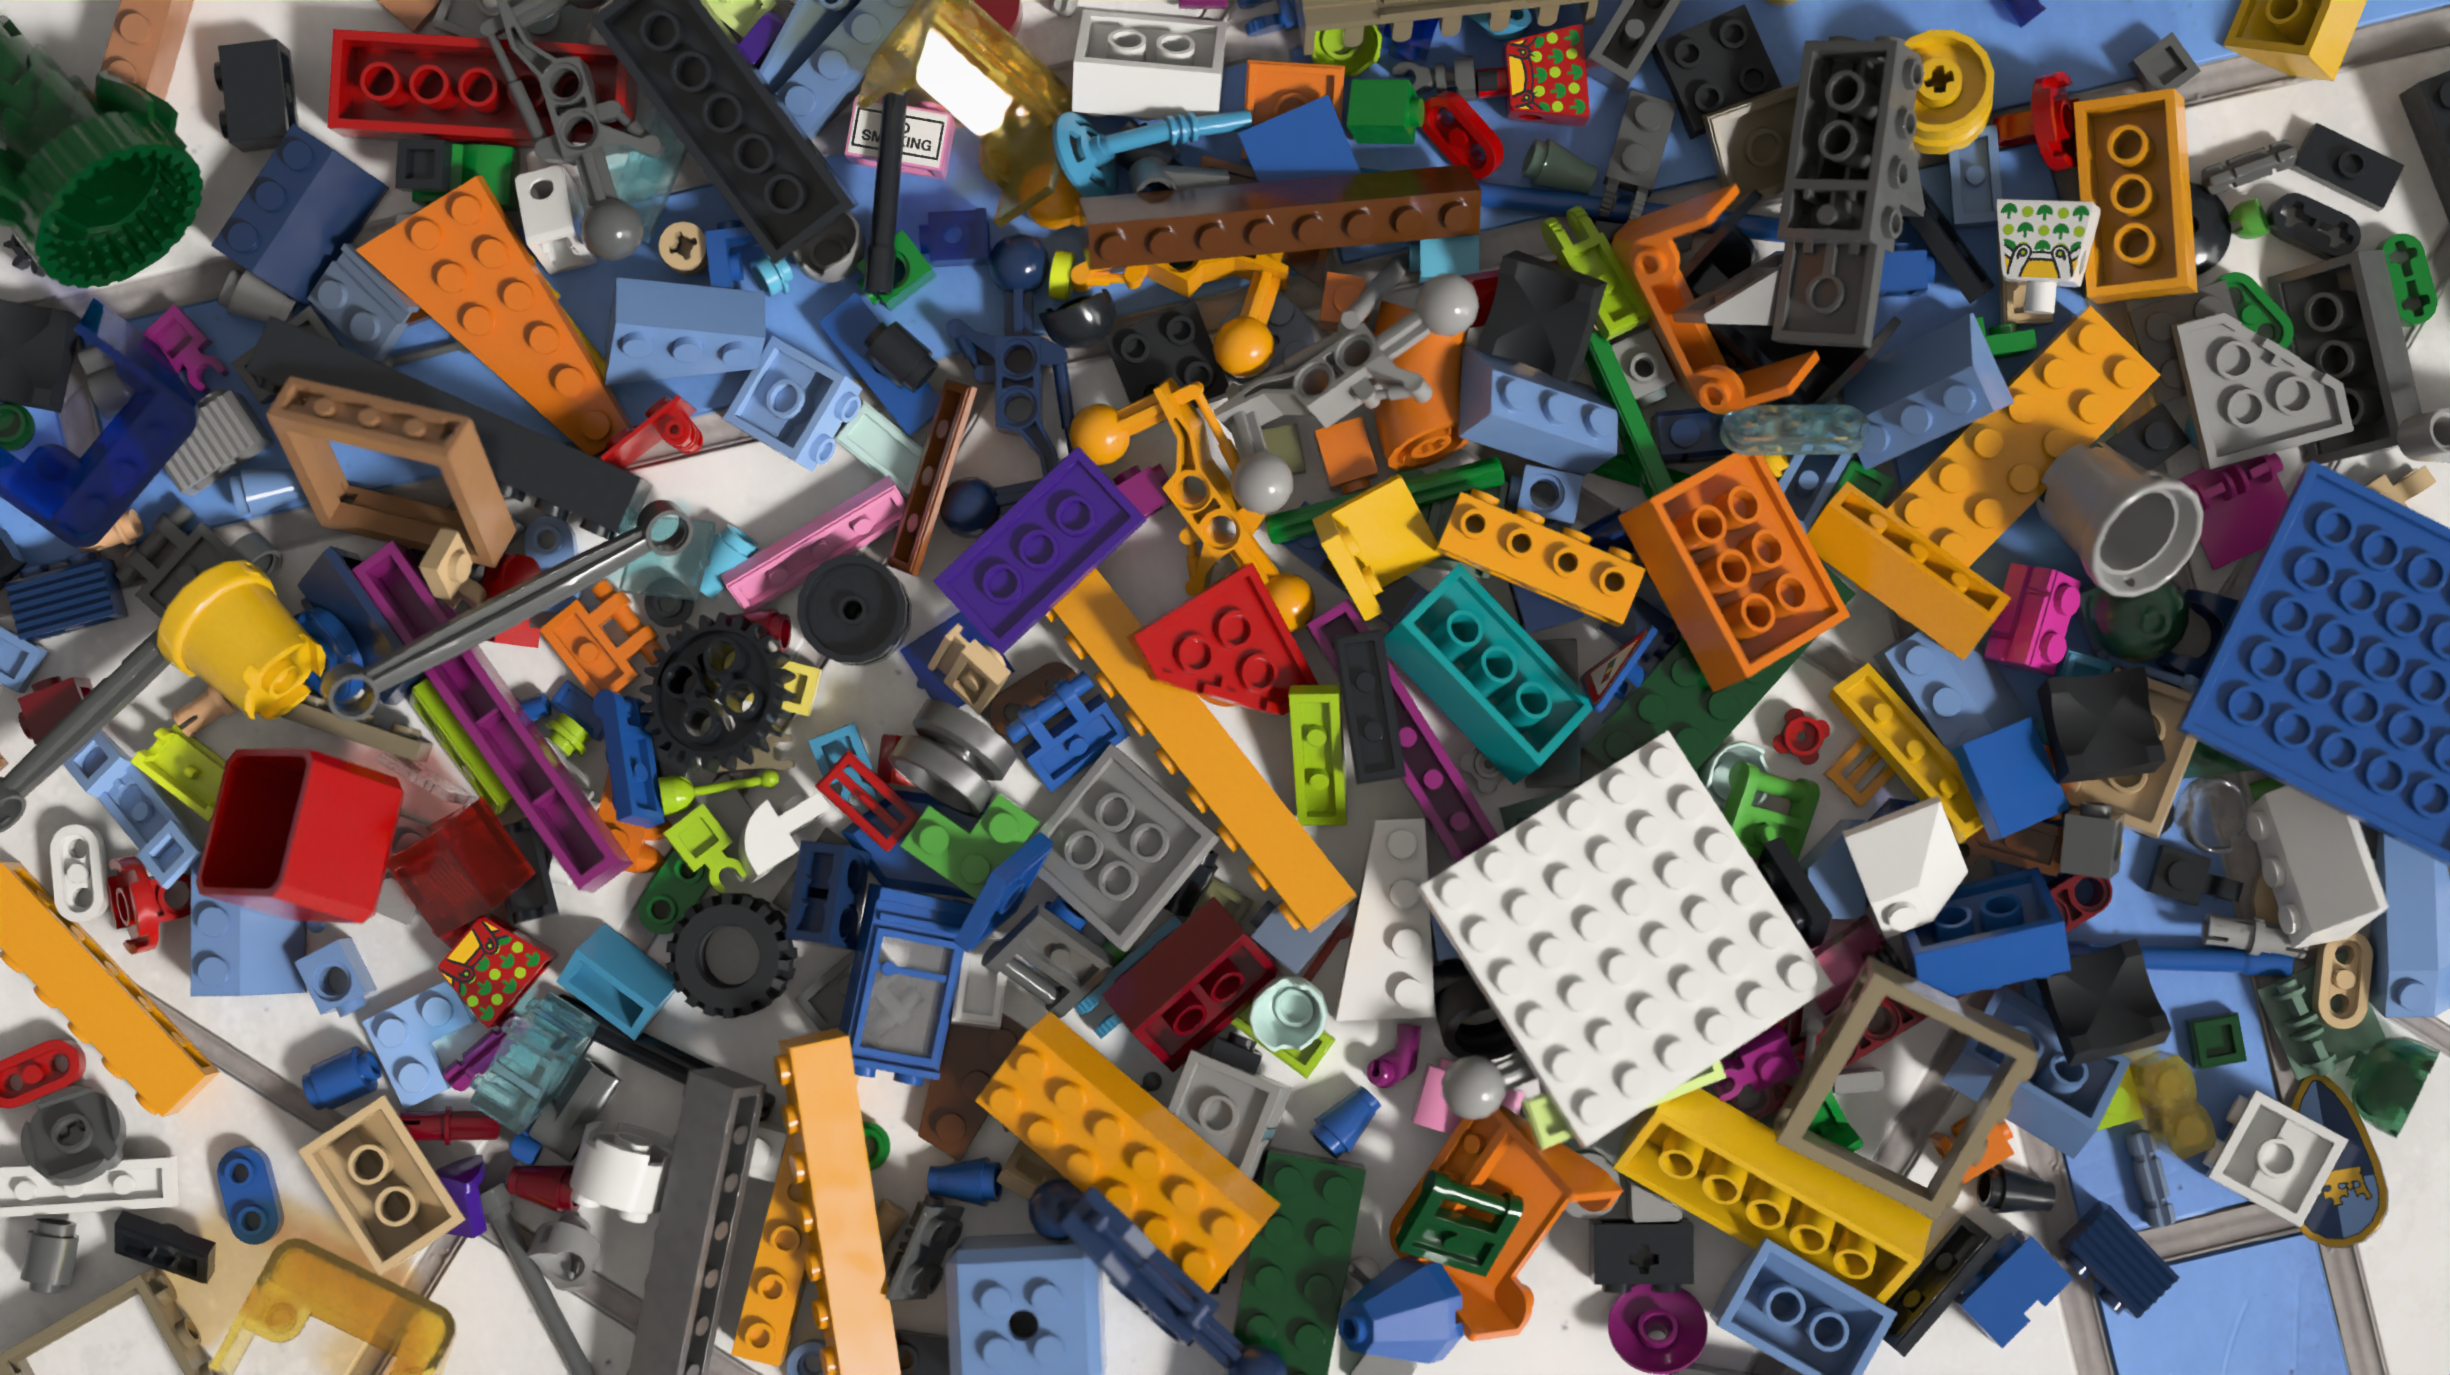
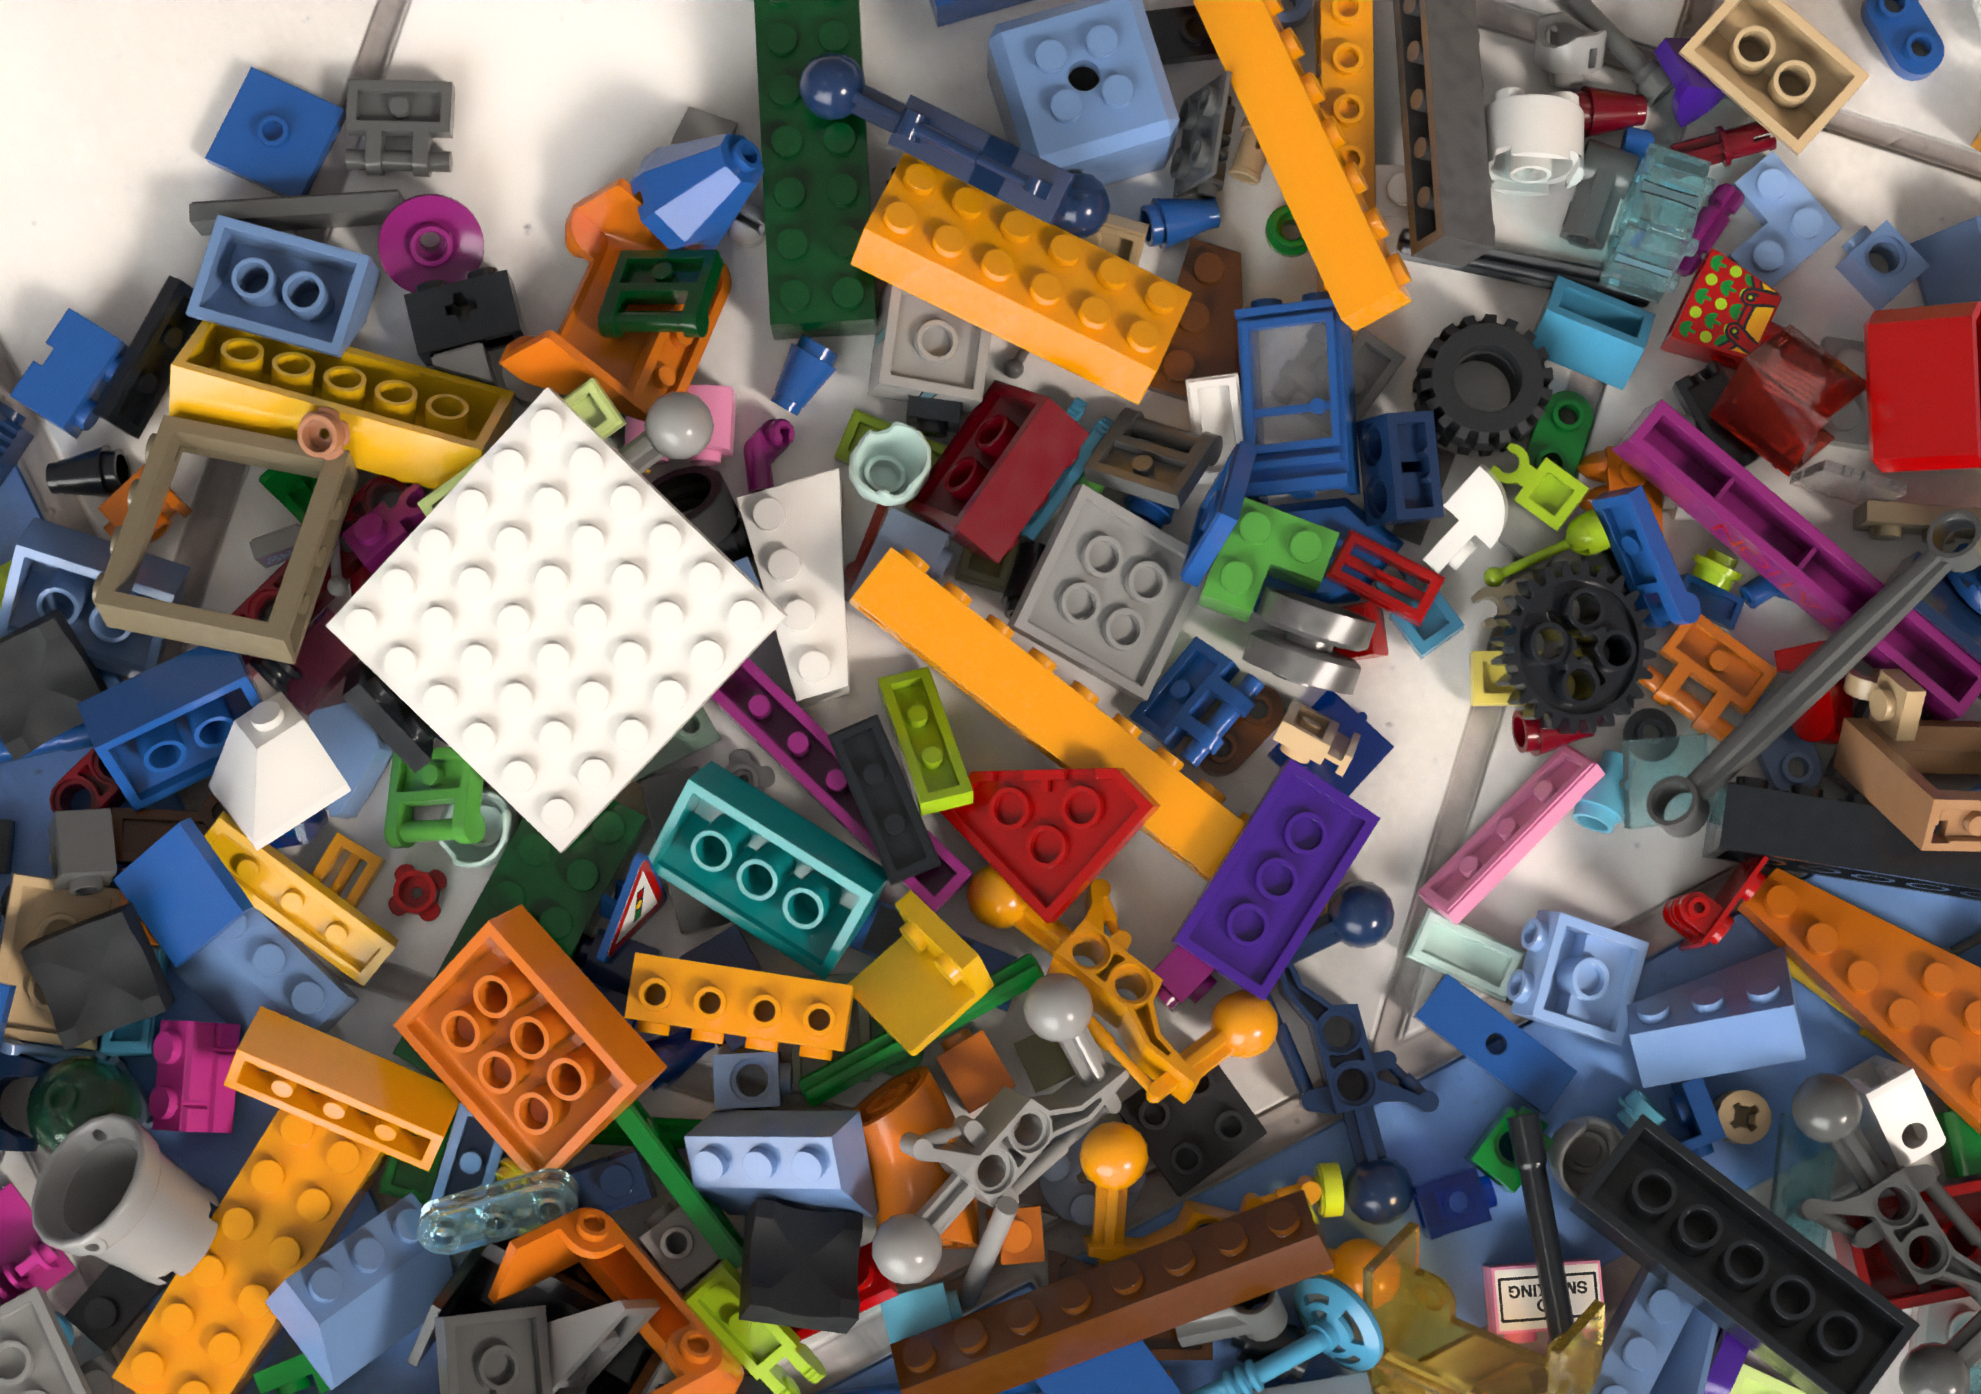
camera: 160 degrees right, 5 degrees down
blue brick [302,1046,381,1110] -> none
lime tile [409,678,514,816] -> none
black wheel [797,555,912,666] -> none
black brick [864,321,938,393] -> none
dark orange slope [887,379,978,577] -> none
black hair [1039,289,1116,349] -> none
none -> nougat plate [297,406,351,460]

